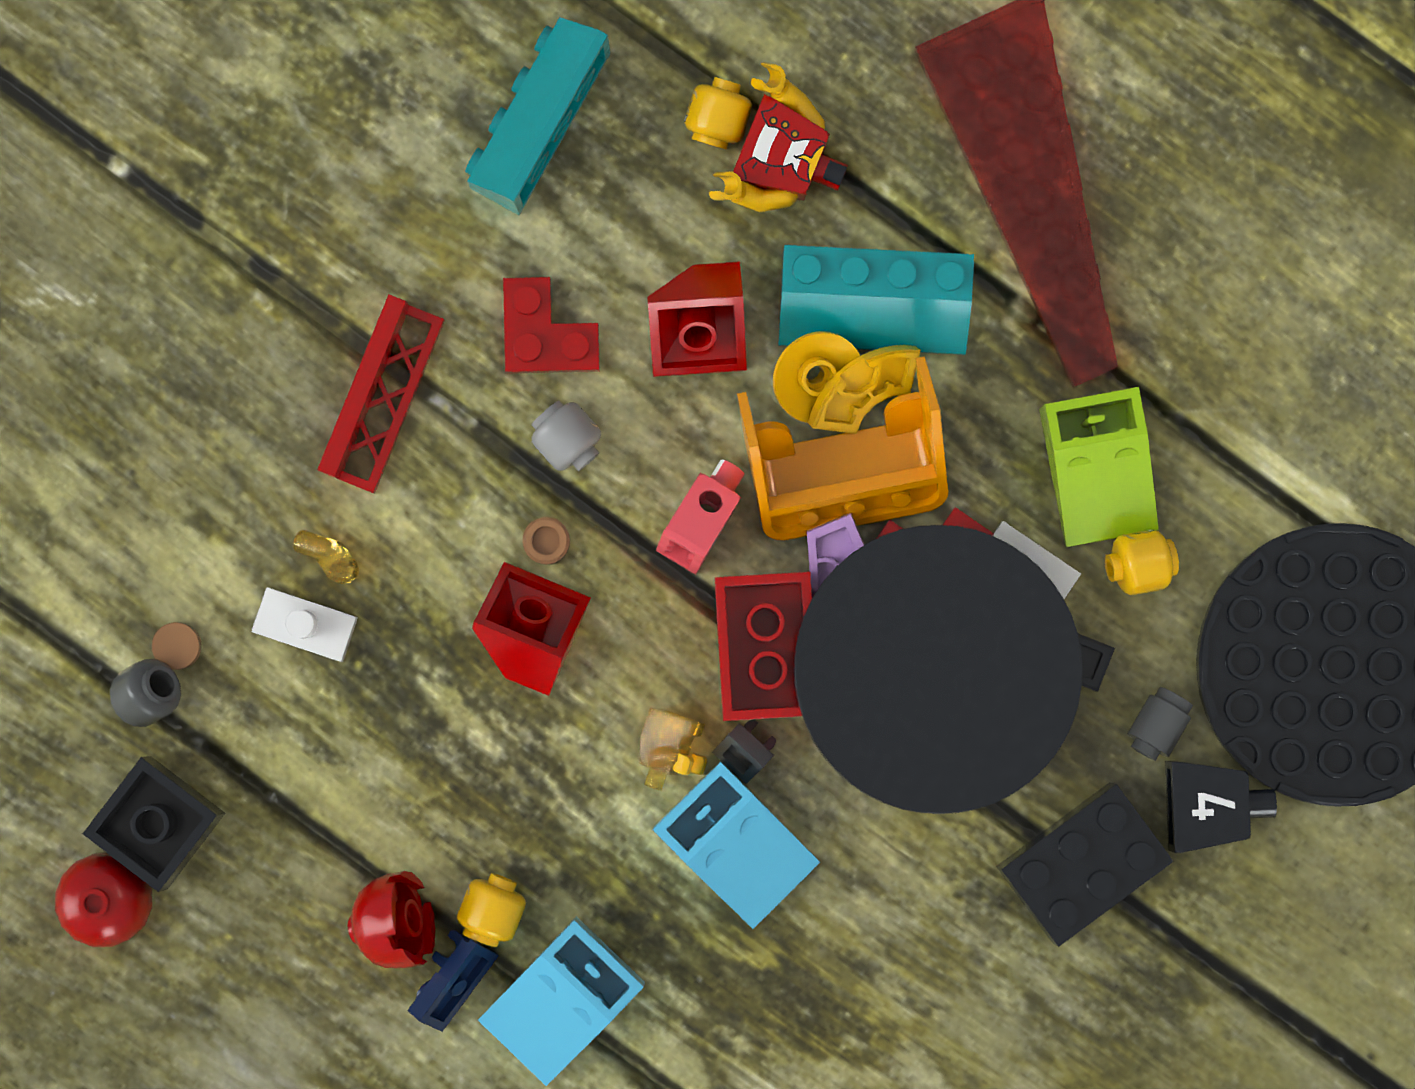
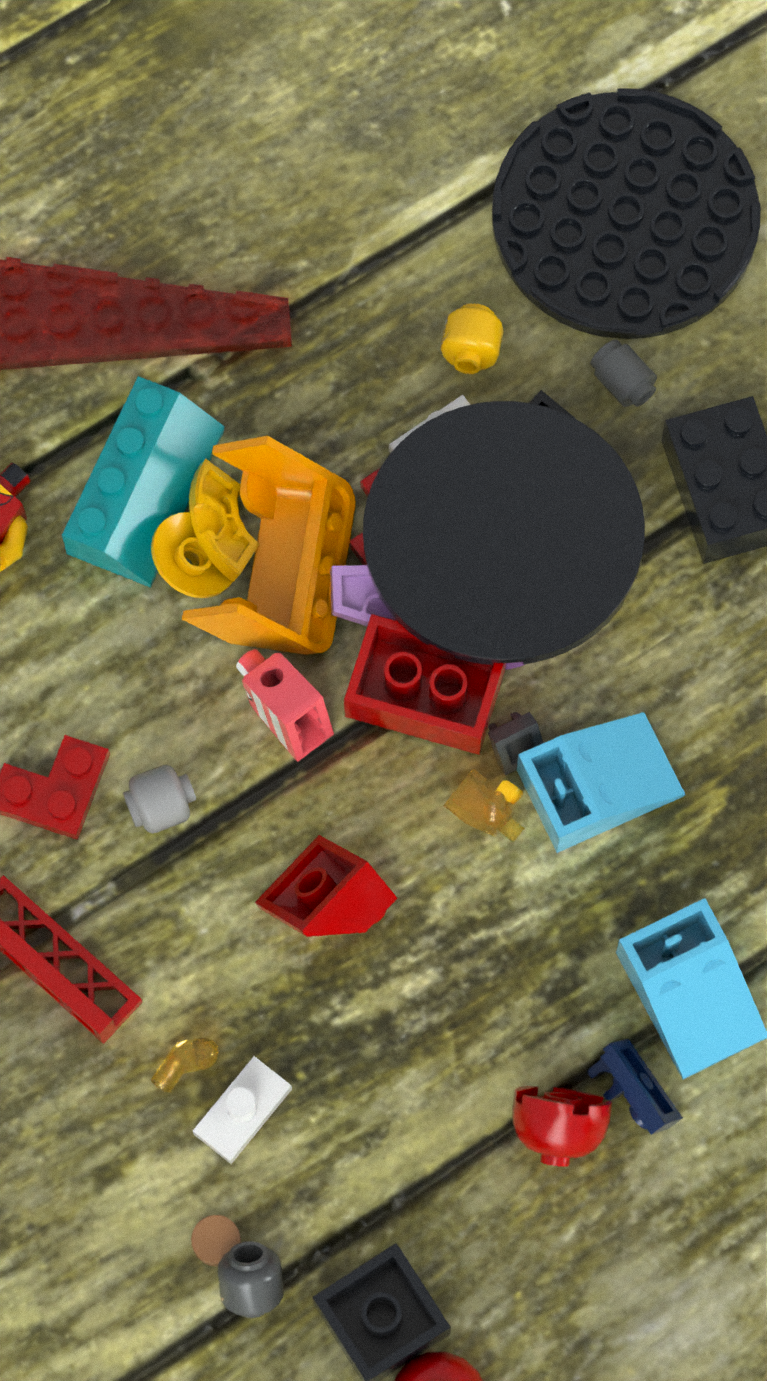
camera: 65 degrees left, 15 degrees down
yellow head [457,873,526,947] -> none
medium nougat tile [522,517,570,565] -> none
red slope [647,262,747,377] -> none
lime slope [1039,387,1159,548] -> none
black torso [1165,761,1277,853] -> none

